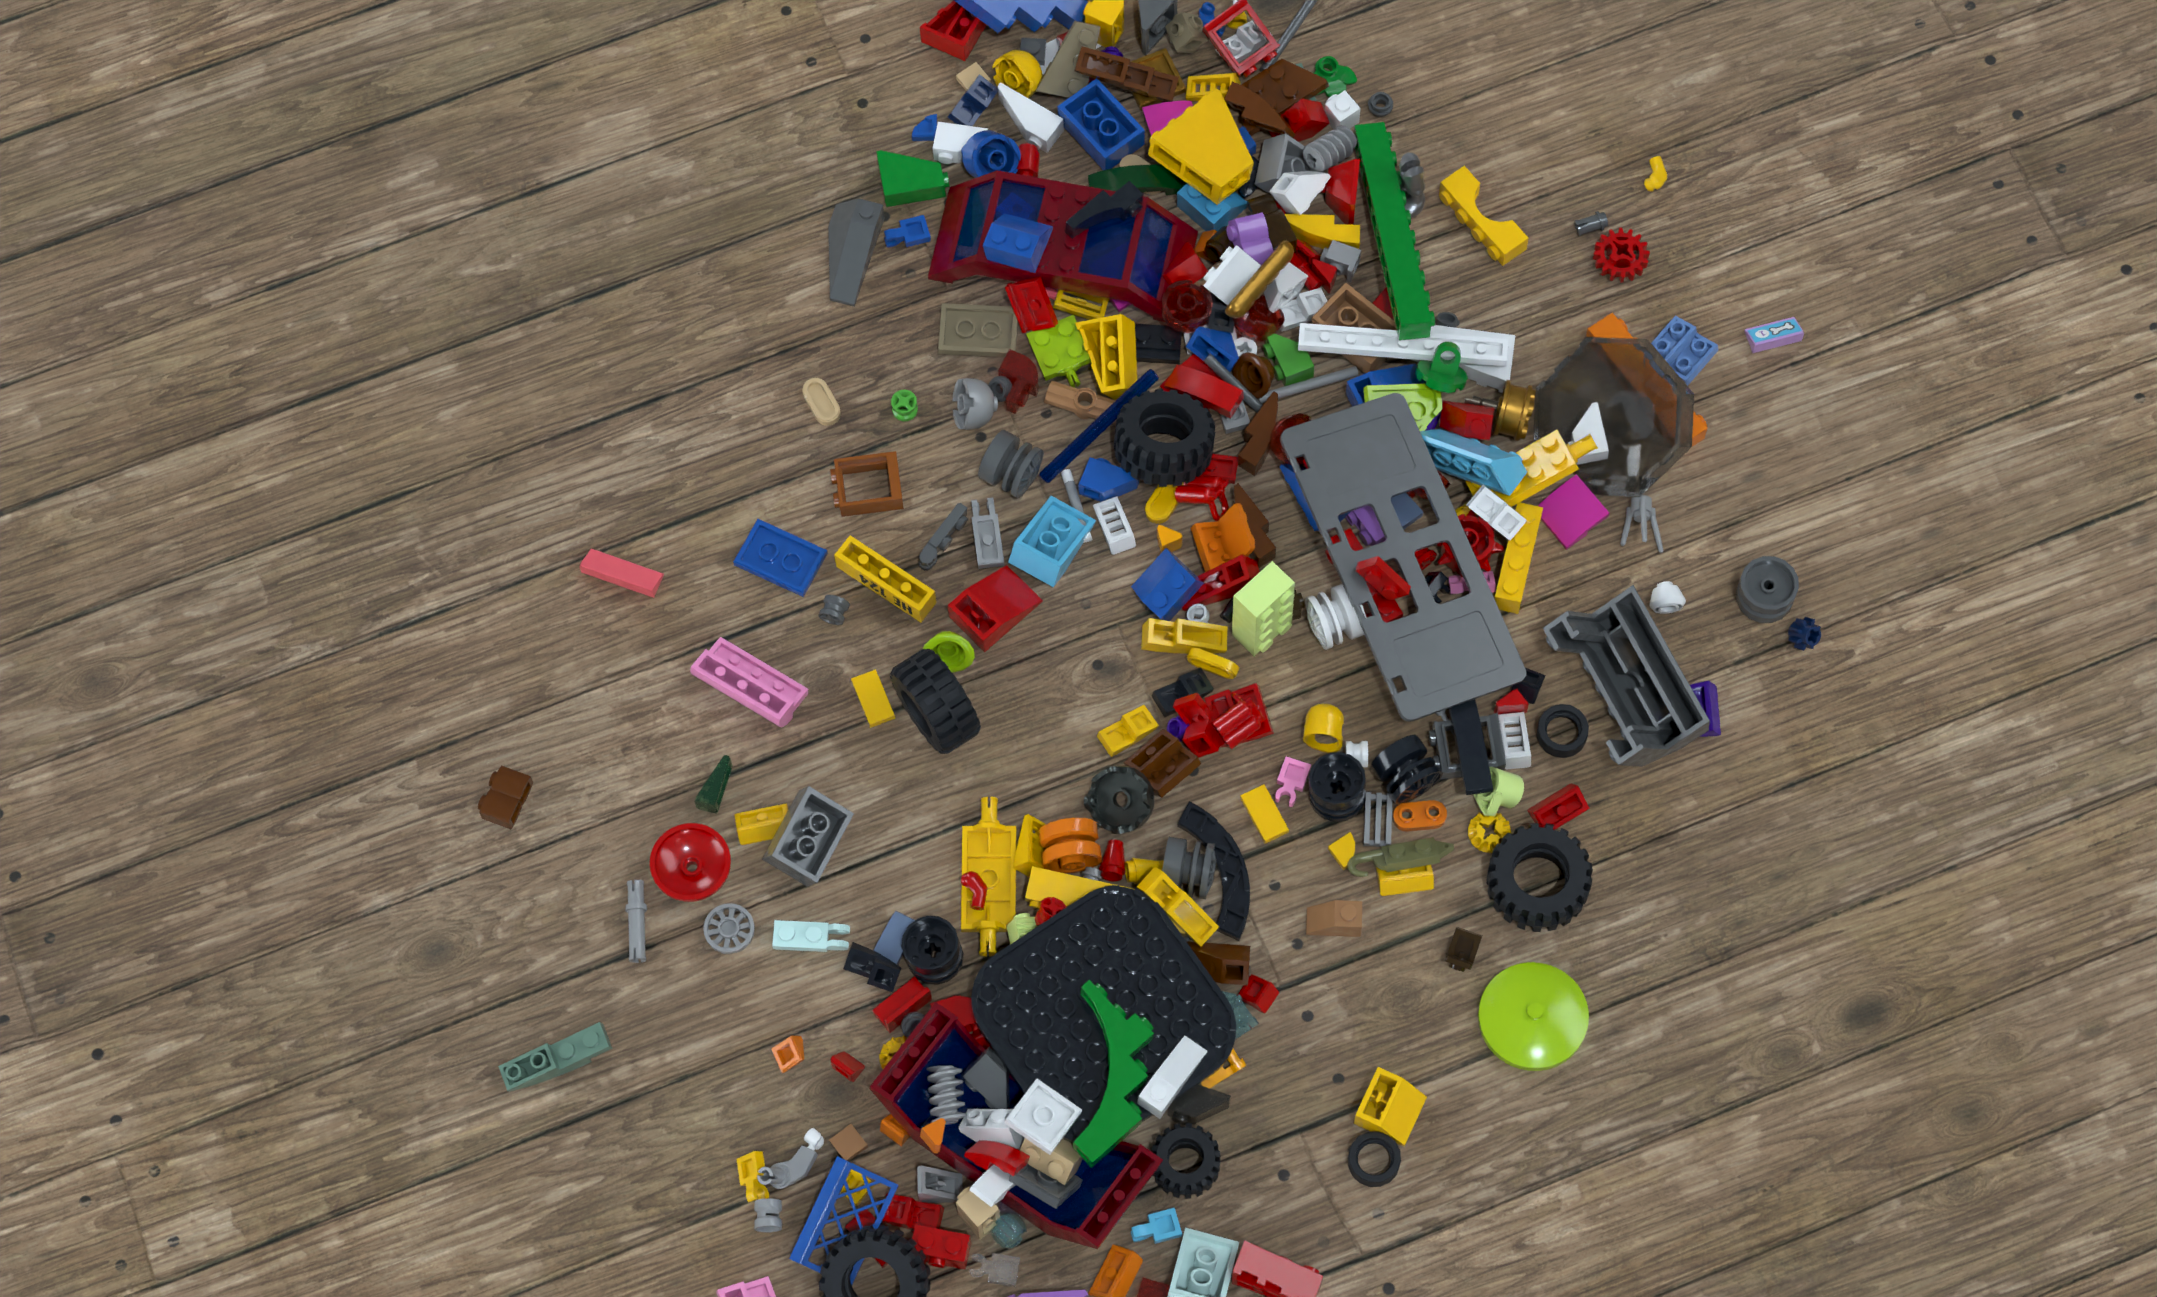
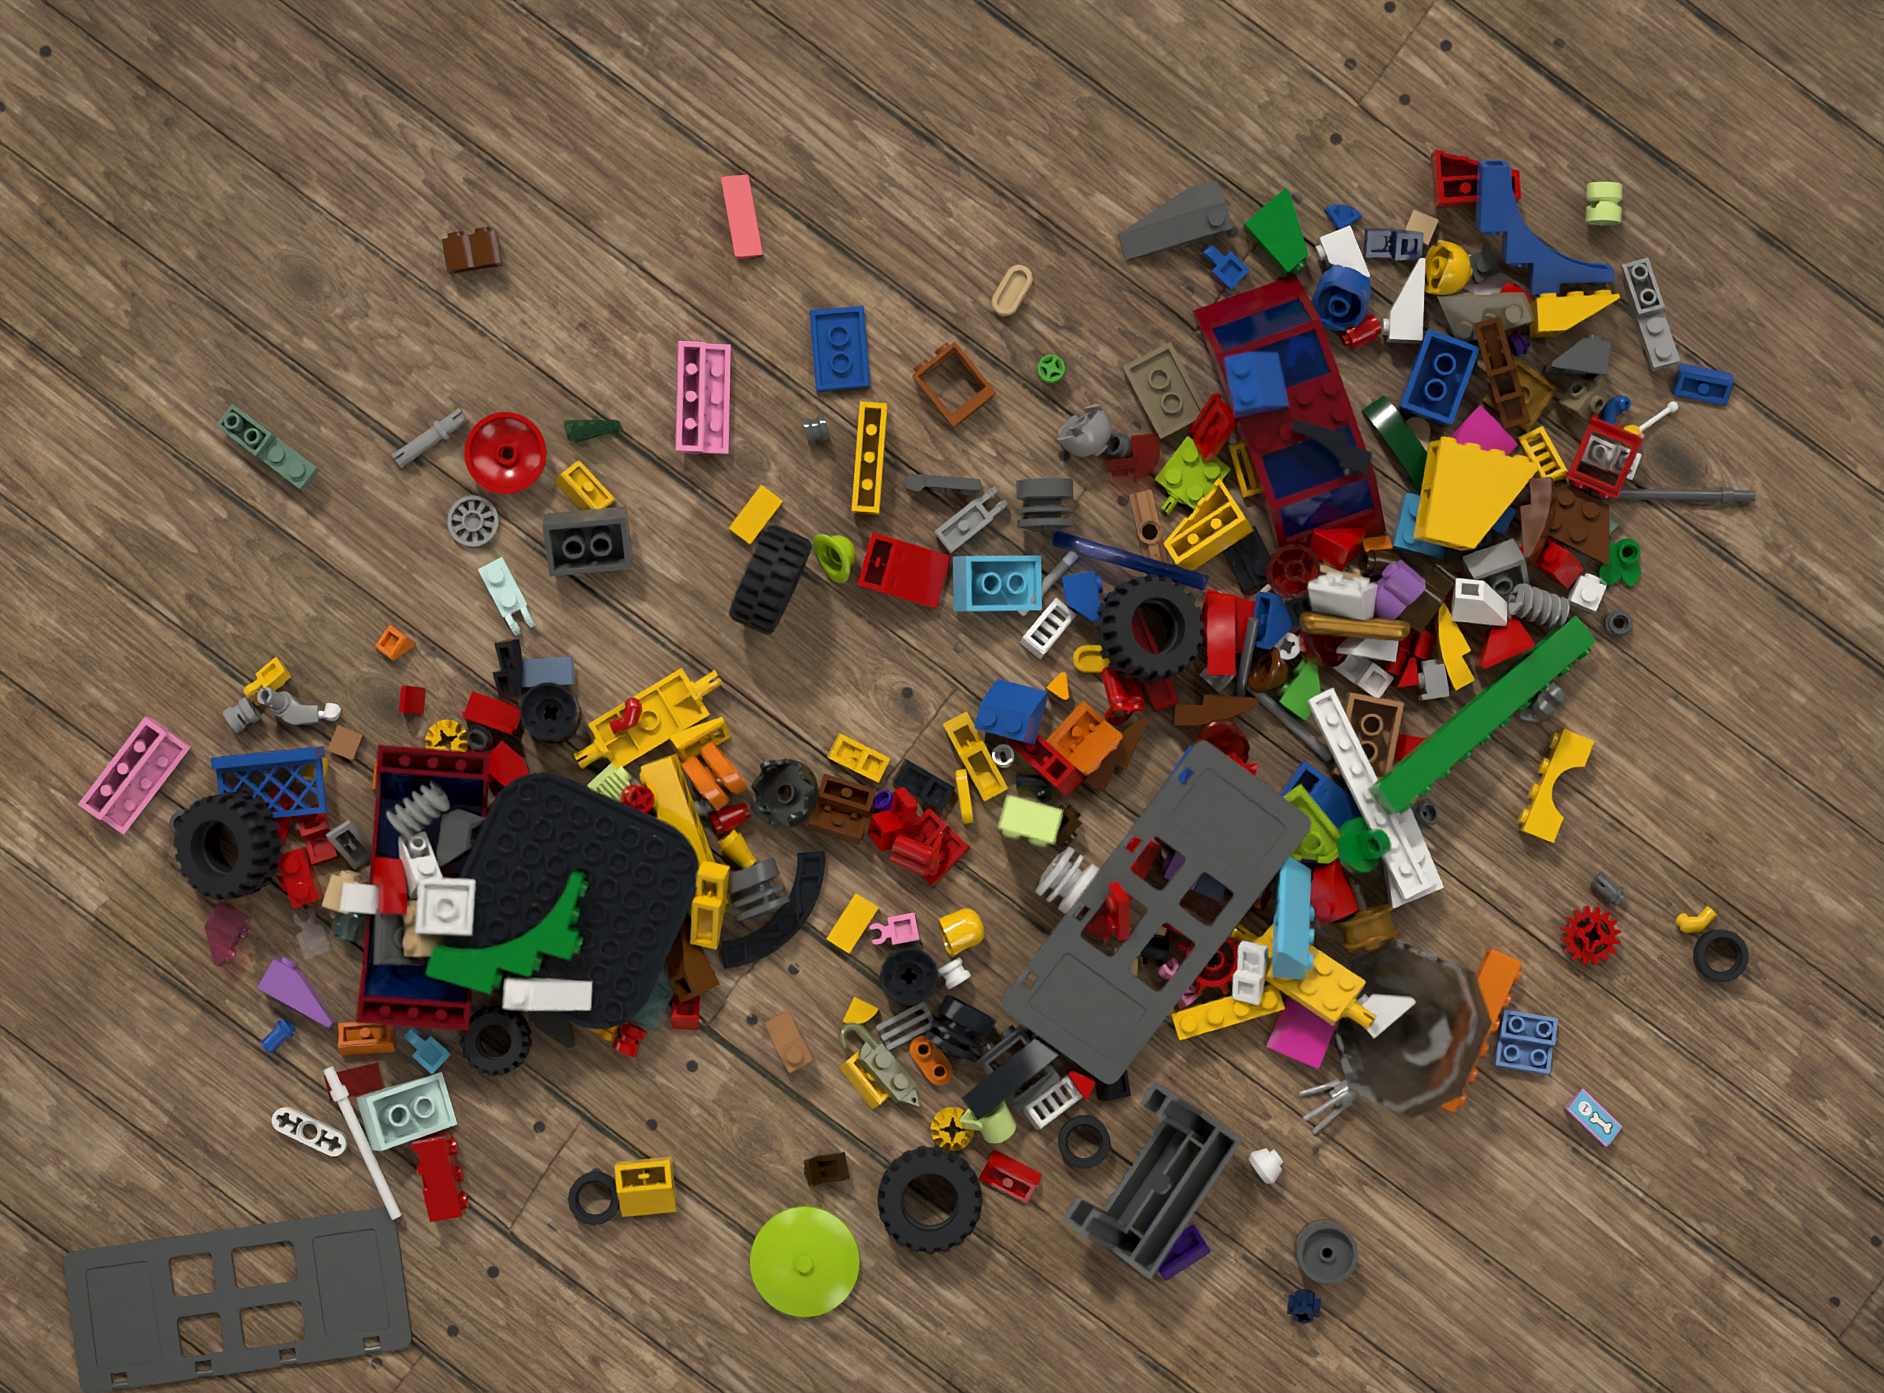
camera: 55 degrees right, 20 degrees up
orange slope [920,1118,946,1154] -> none
none -> red wheel [611,1022,647,1057]
none -> black tyre [1693,929,1749,982]

